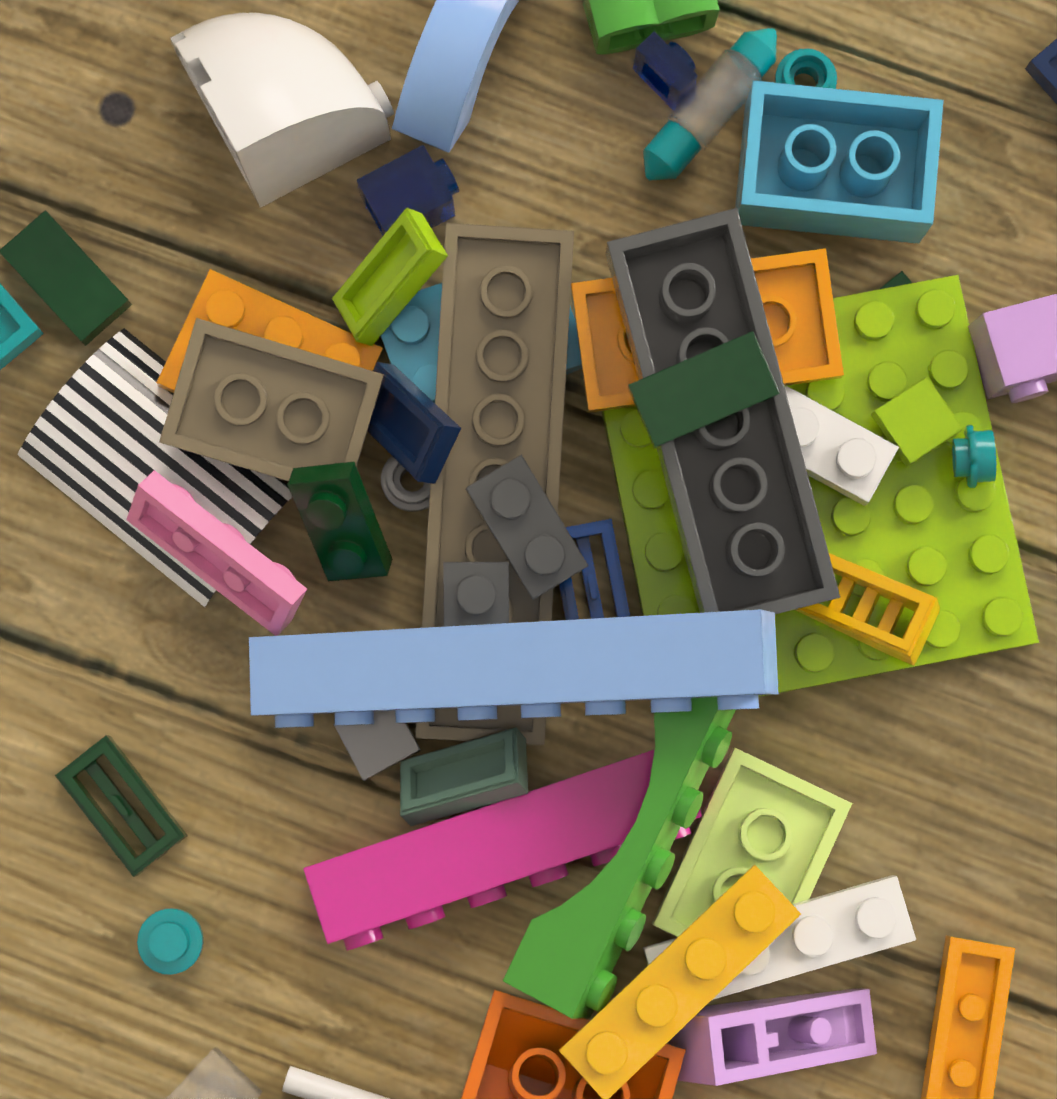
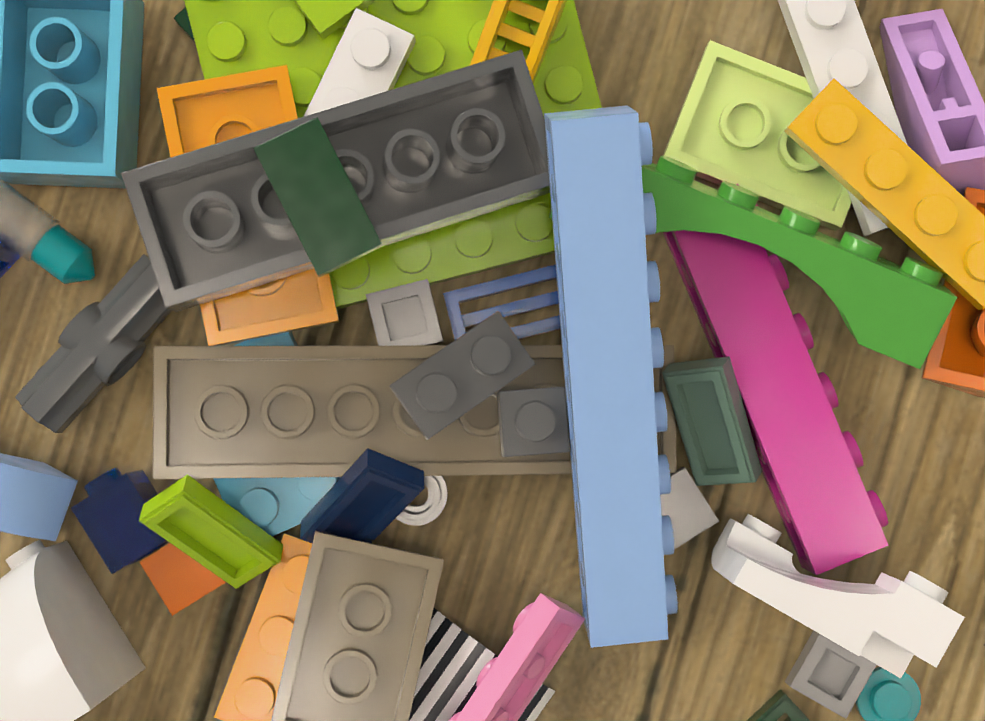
camera: 90 degrees left, 5 degrees up
dark green plate [287,461,393,582] -> none
none -> dark grey piece [15,254,172,433]
none -> orange tile [139,543,226,616]
none -> light grey plate [366,279,444,346]
none -> white slope [711,514,965,678]
none -> light grey plate [785,630,876,719]

